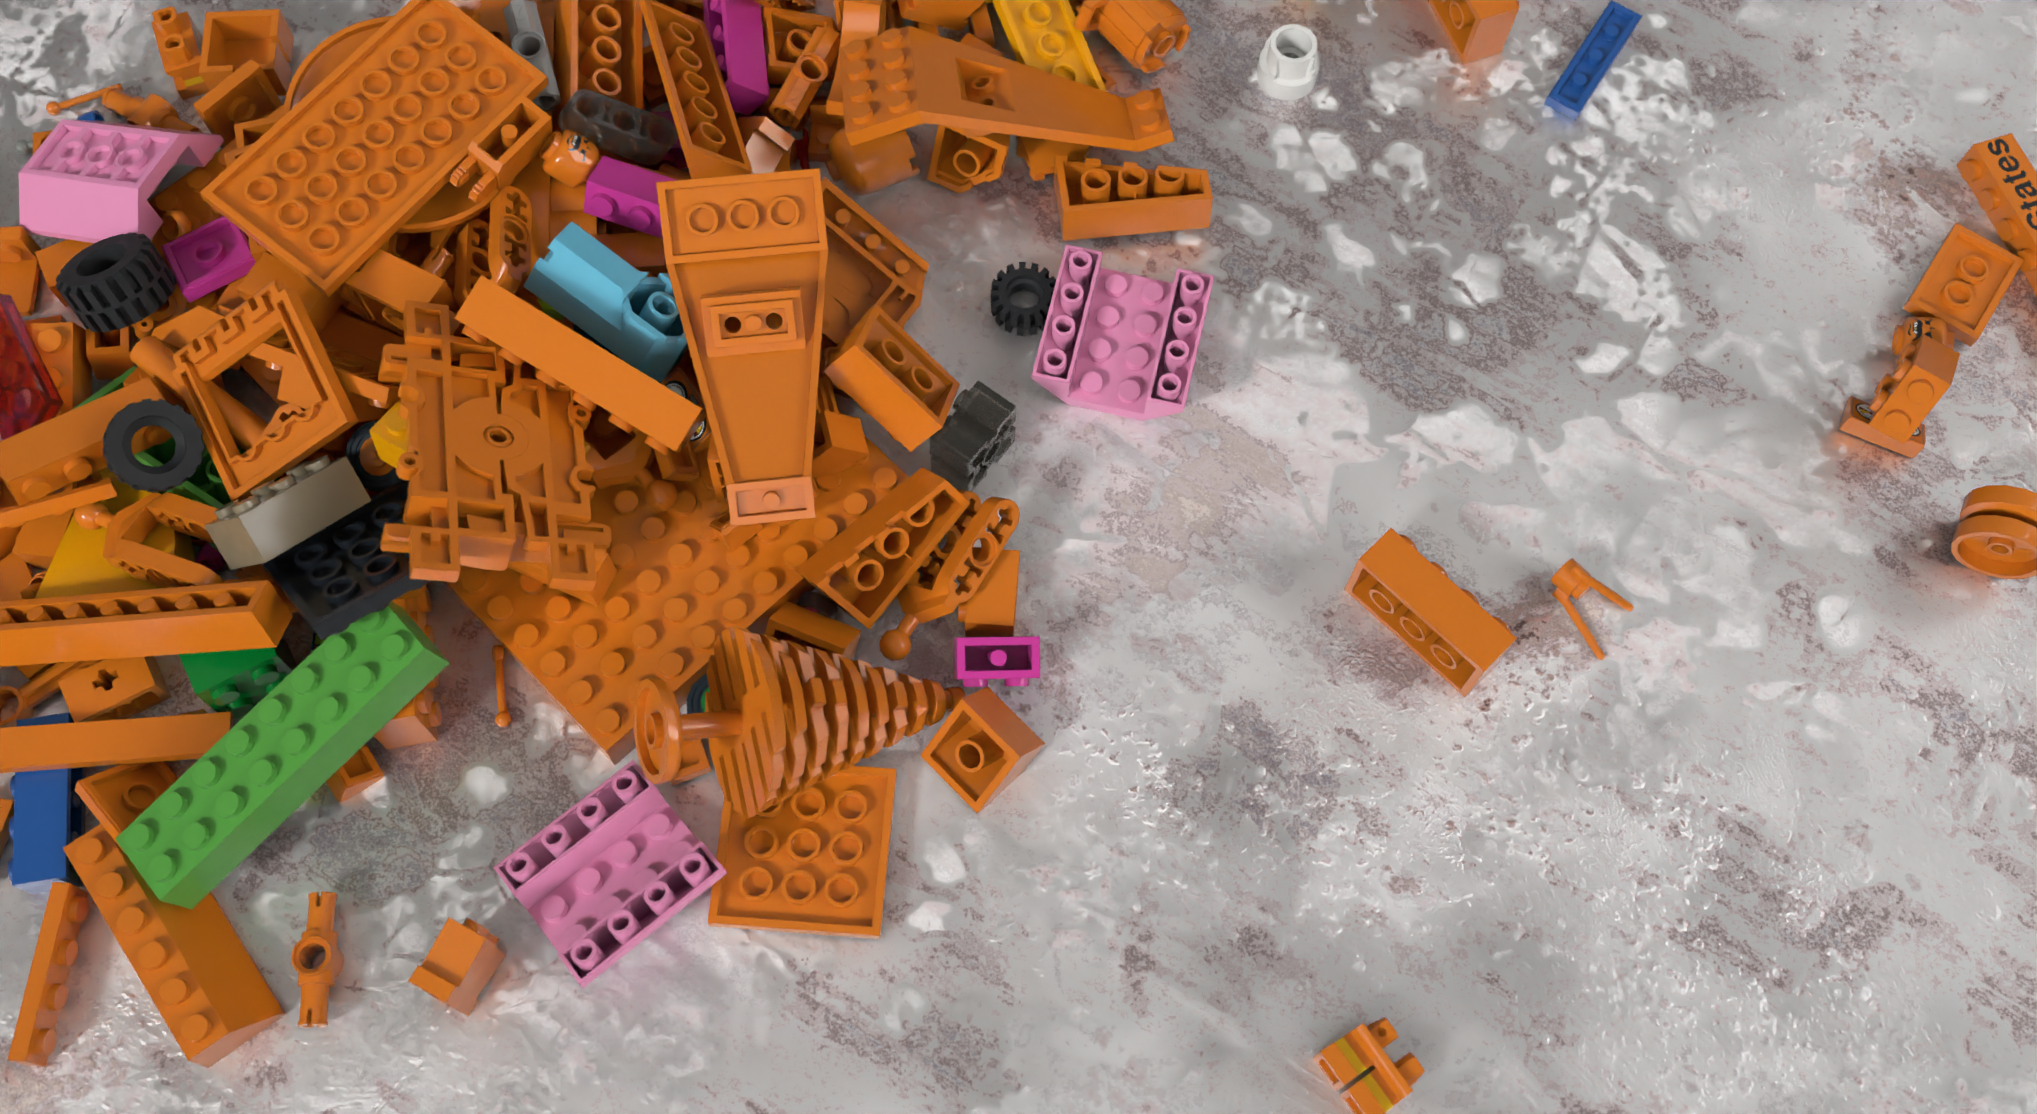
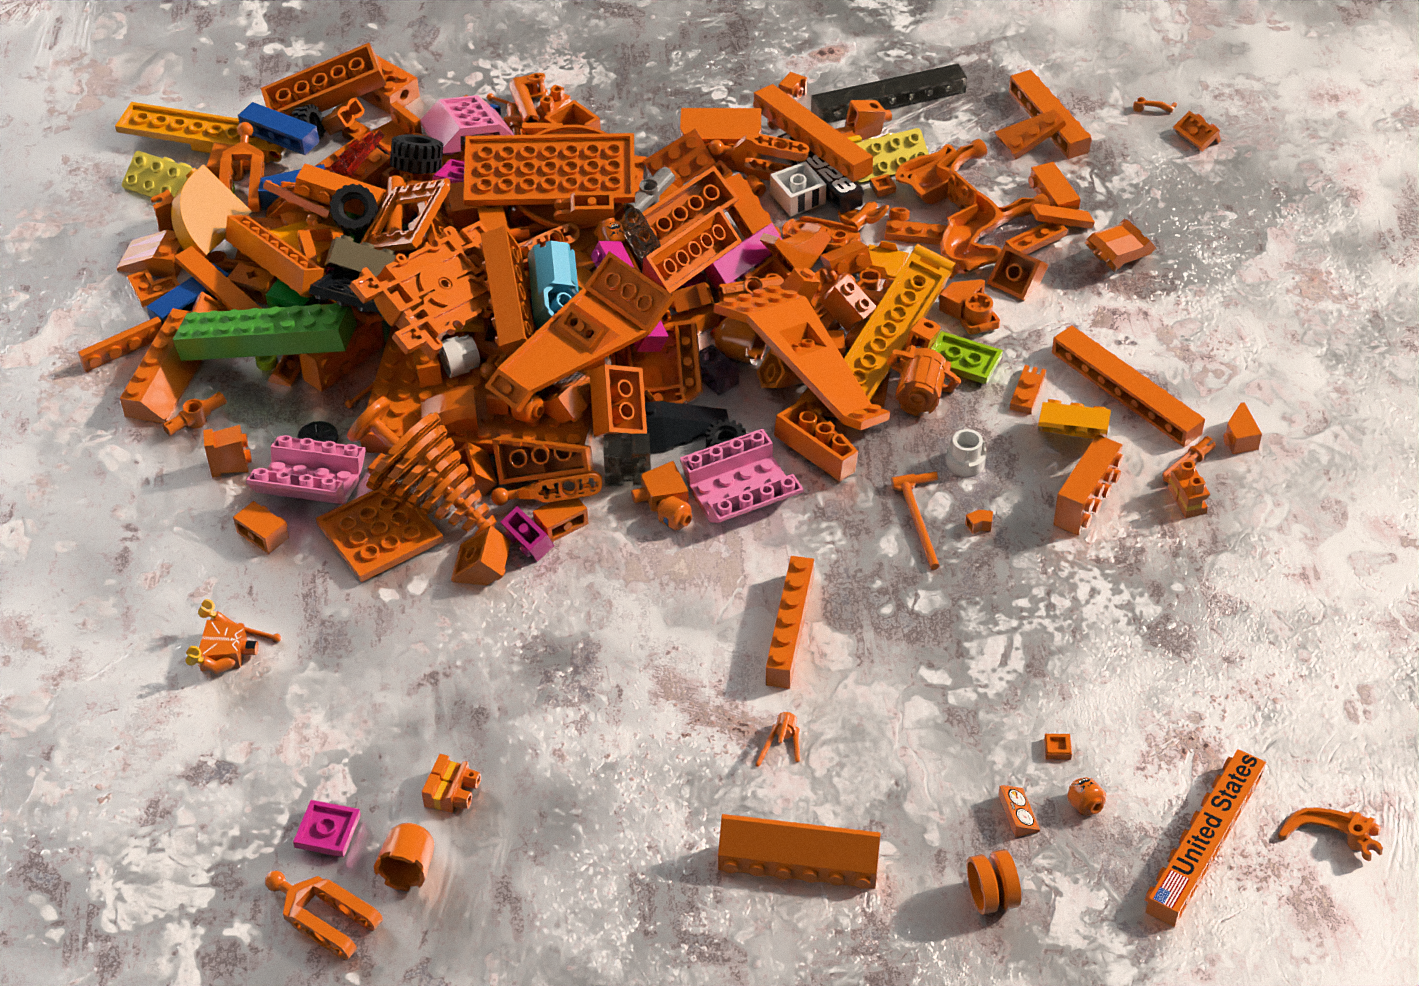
camera: 55 degrees right, 20 degrees down
orange brick [1344,528,1517,697] -> none
blue tile [1544,0,1642,121] -> none
orange brick [1868,334,1960,445] -> none
orange plate [1902,223,2024,347] -> none
none -> orange brick [233,501,289,554]
none -> black wheel [297,421,338,443]
none -> orange slope [421,385,478,433]
none -> white piece [439,335,480,378]
none -> orange axle [509,73,548,123]
none -> orange torso [631,461,689,512]
none -> black wedge [641,401,729,454]
none -> orange head [657,496,692,530]
none -> brick [699,344,740,395]
none -> orange slope [718,814,881,889]
none -> orange brick [766,556,814,689]
none -> orange bar [891,471,940,570]
none -> orange piece [965,510,993,534]
none -> orange tile [1044,734,1072,760]

